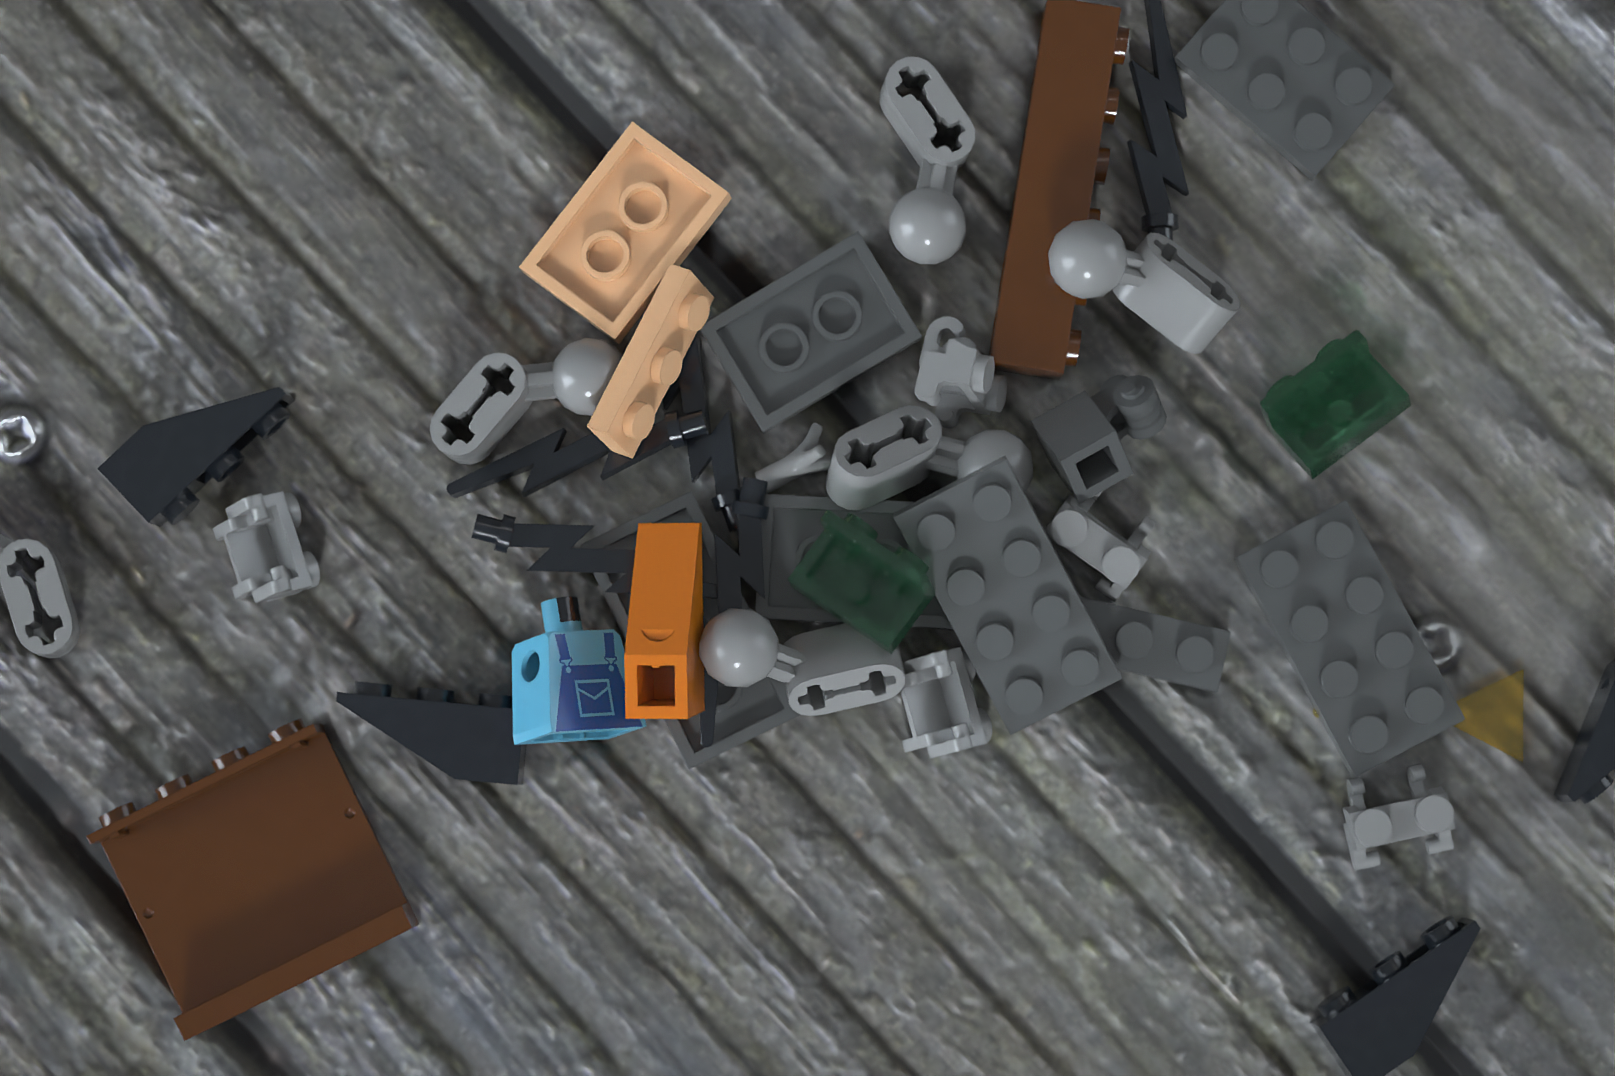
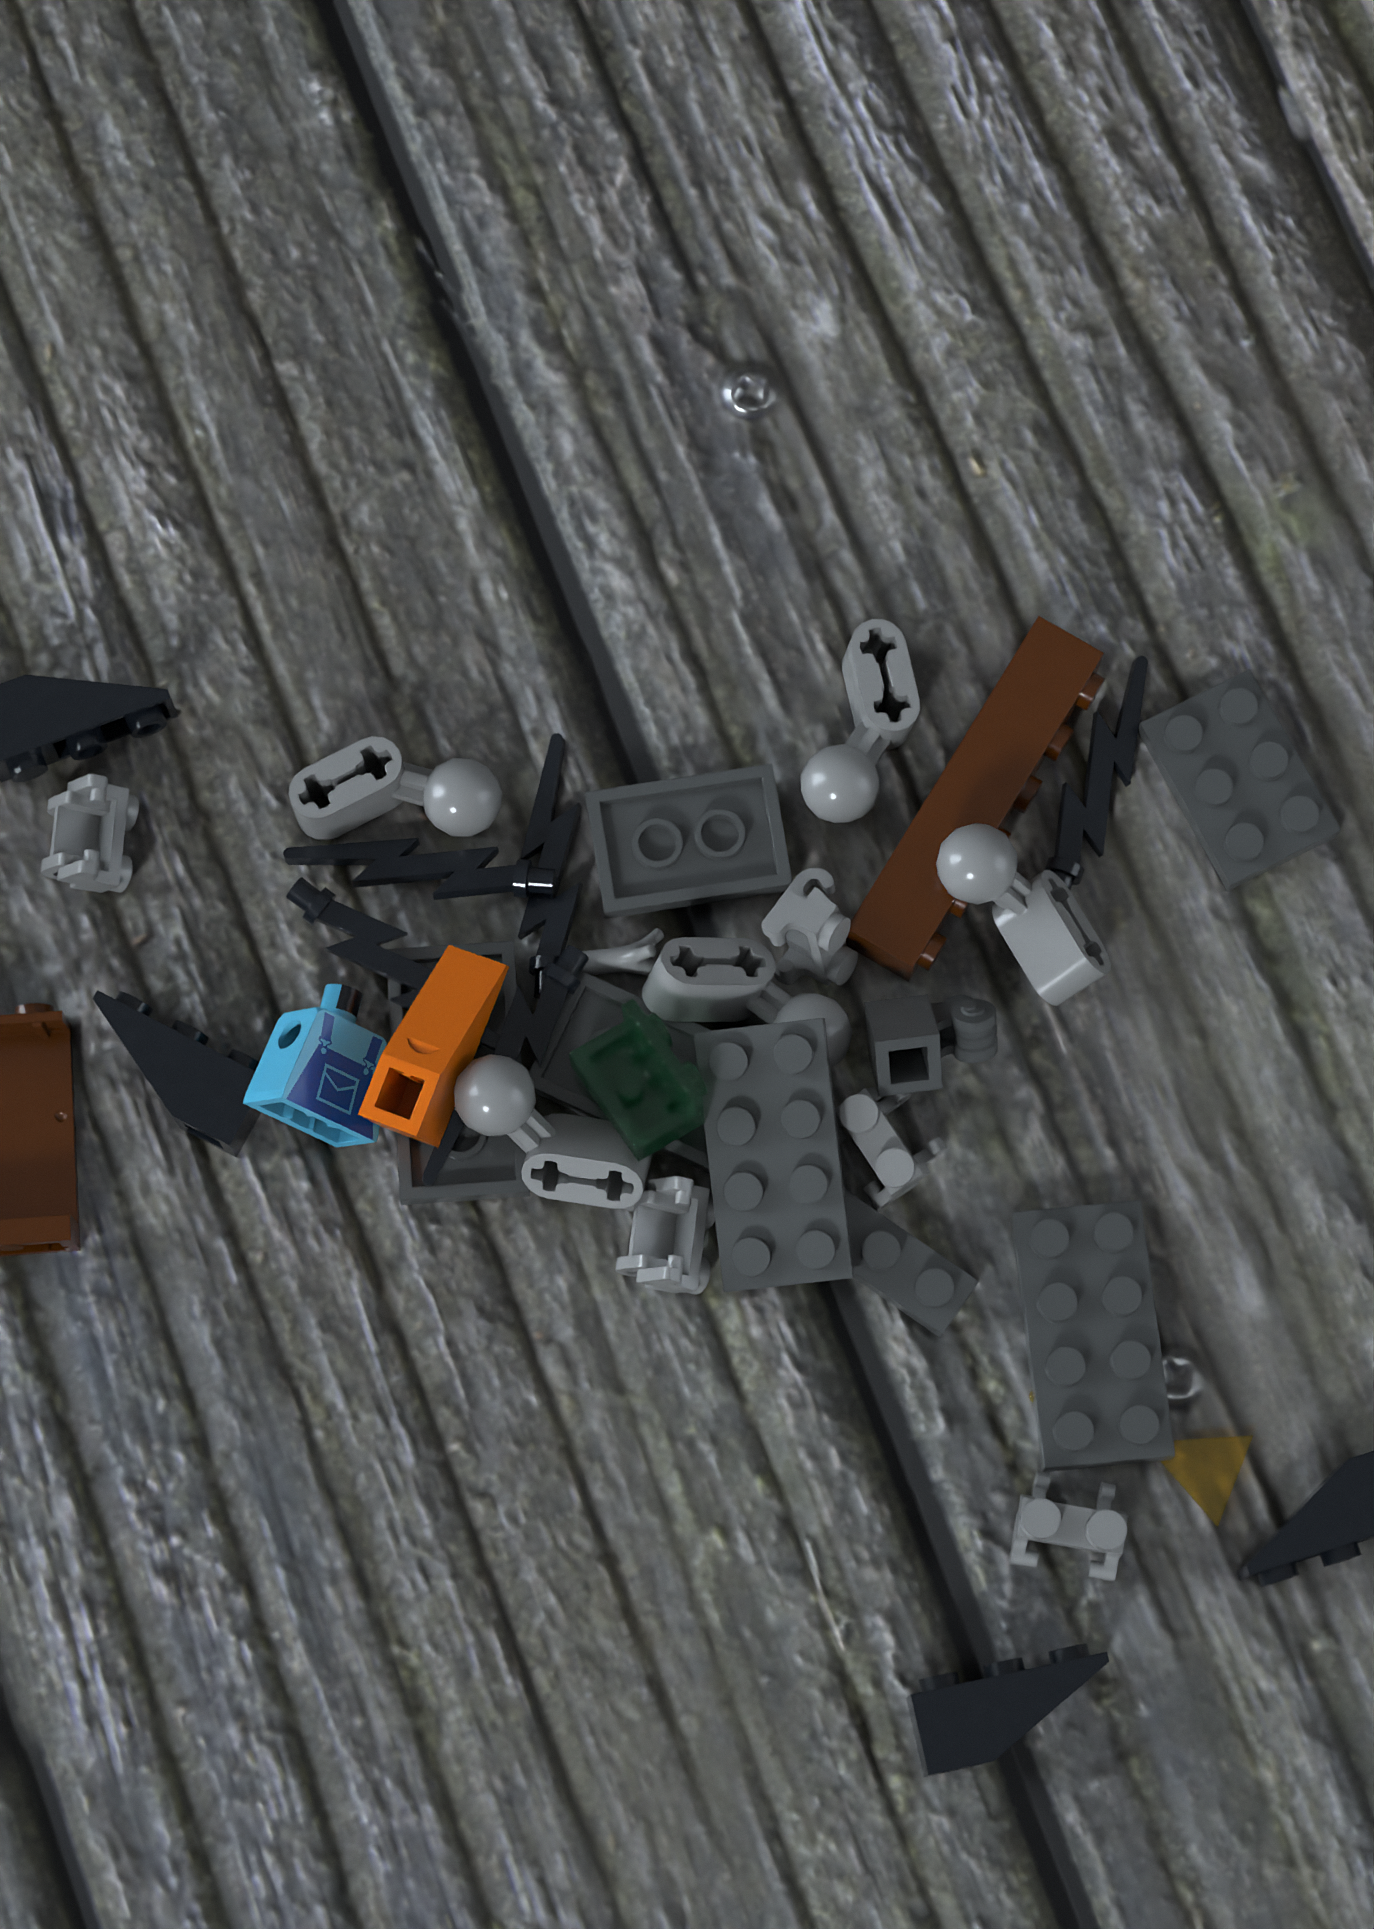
camera: 20 degrees right, 10 degrees down
light nougat plate [519,121,732,344] -> none
light nougat plate [587,264,715,459] -> none
clear green bracket [1260,330,1411,479] -> none

